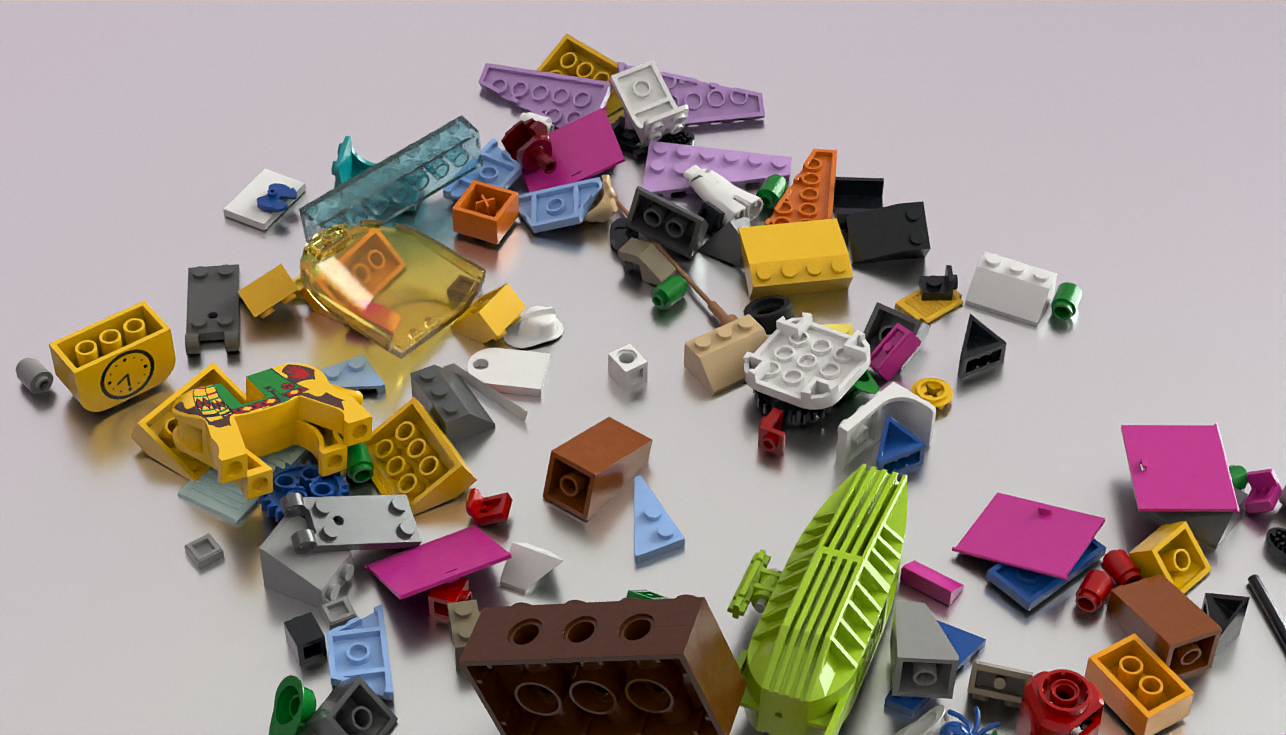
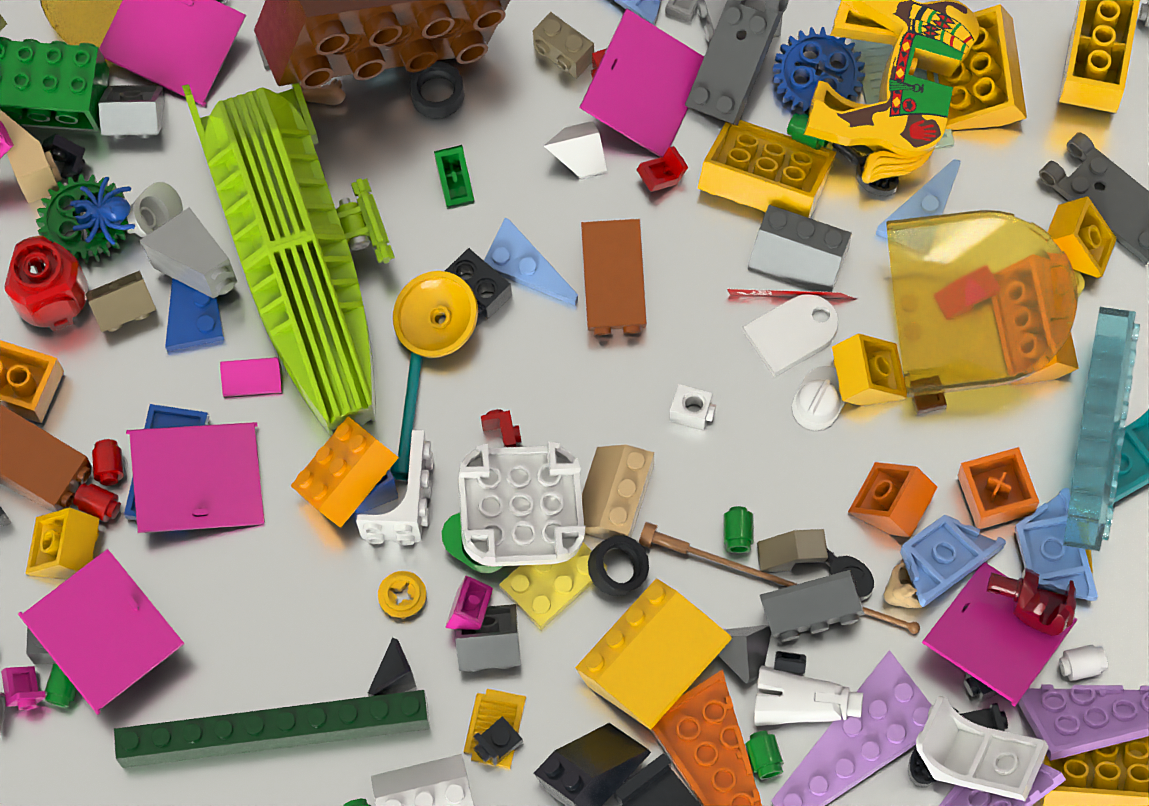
camera: 145 degrees right, 25 degrees up
none -> dark green brick [114,690,430,768]
none -> light orange brick [291,416,399,528]
none -> teal piece [390,352,422,481]
none -> yellow dish [393,271,478,358]
none -> black brick [445,248,512,319]
none -> orange slope [848,462,938,537]

